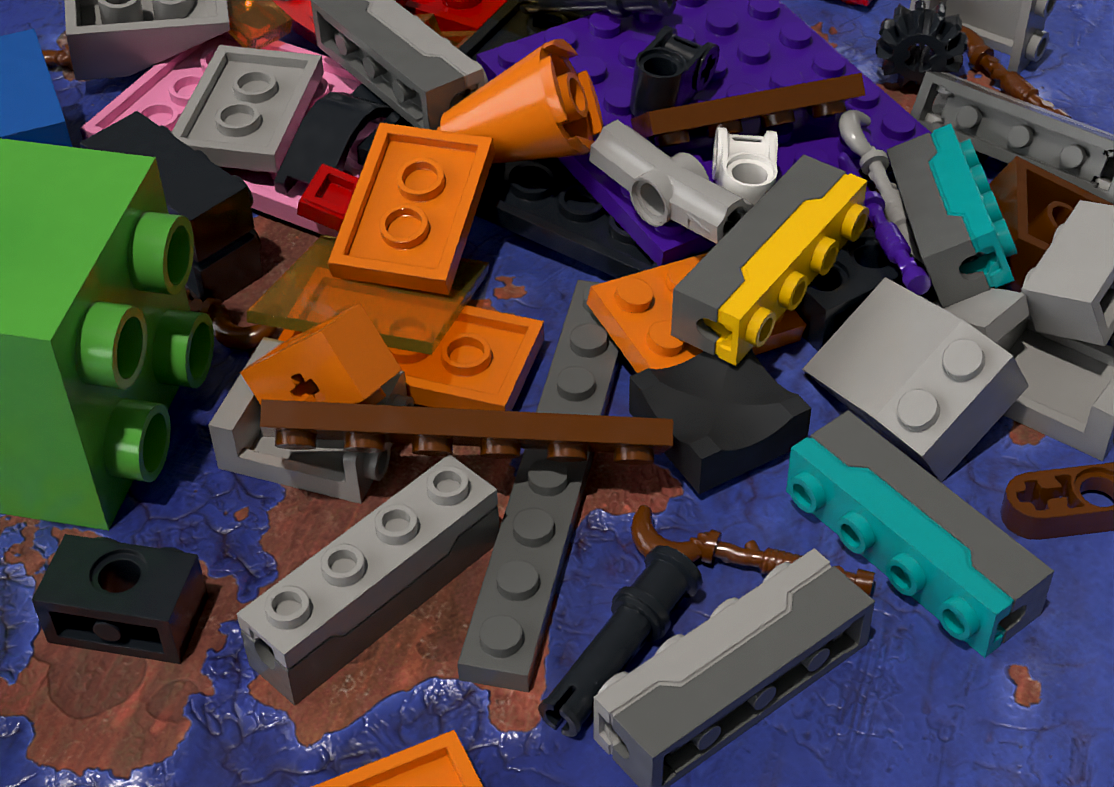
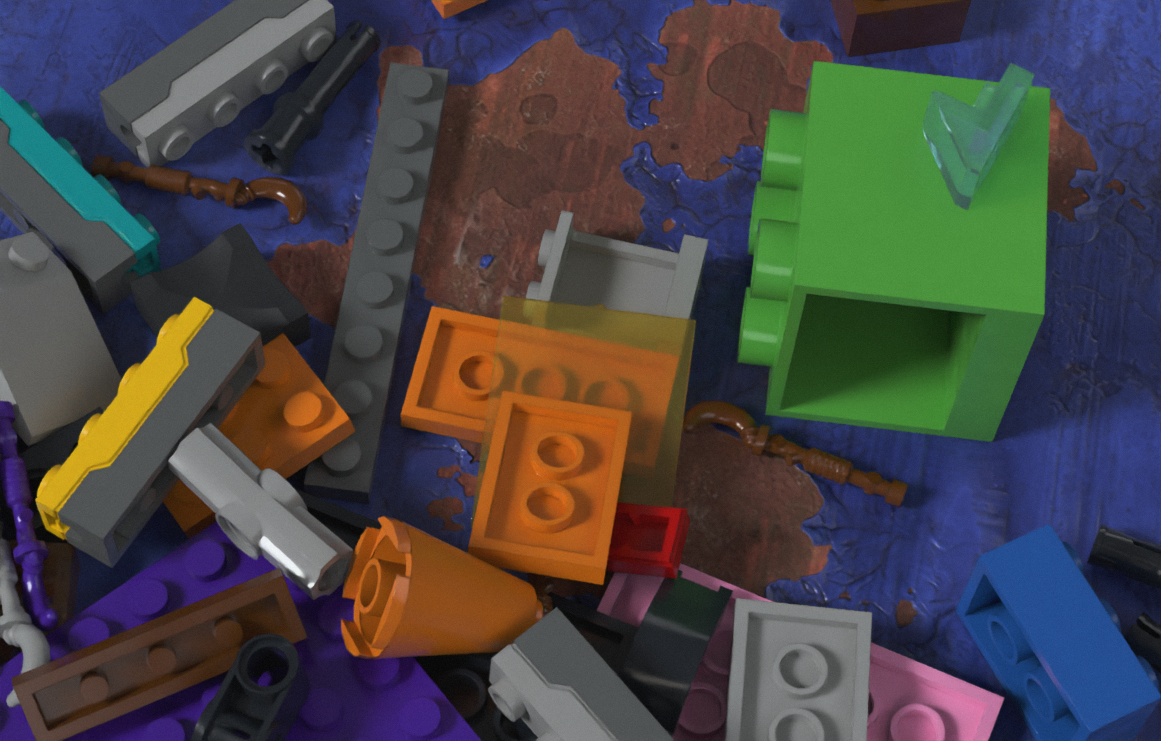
camera: 170 degrees right, 15 degrees up
black brick [32,534,209,664] -> none
black piece [80,111,263,302] -> none
light grey piece [236,454,499,706] -> none
orange brick [240,303,402,405] -> none
reddish brown plate [260,399,673,465] -> none
white piece [712,127,778,205] -> none

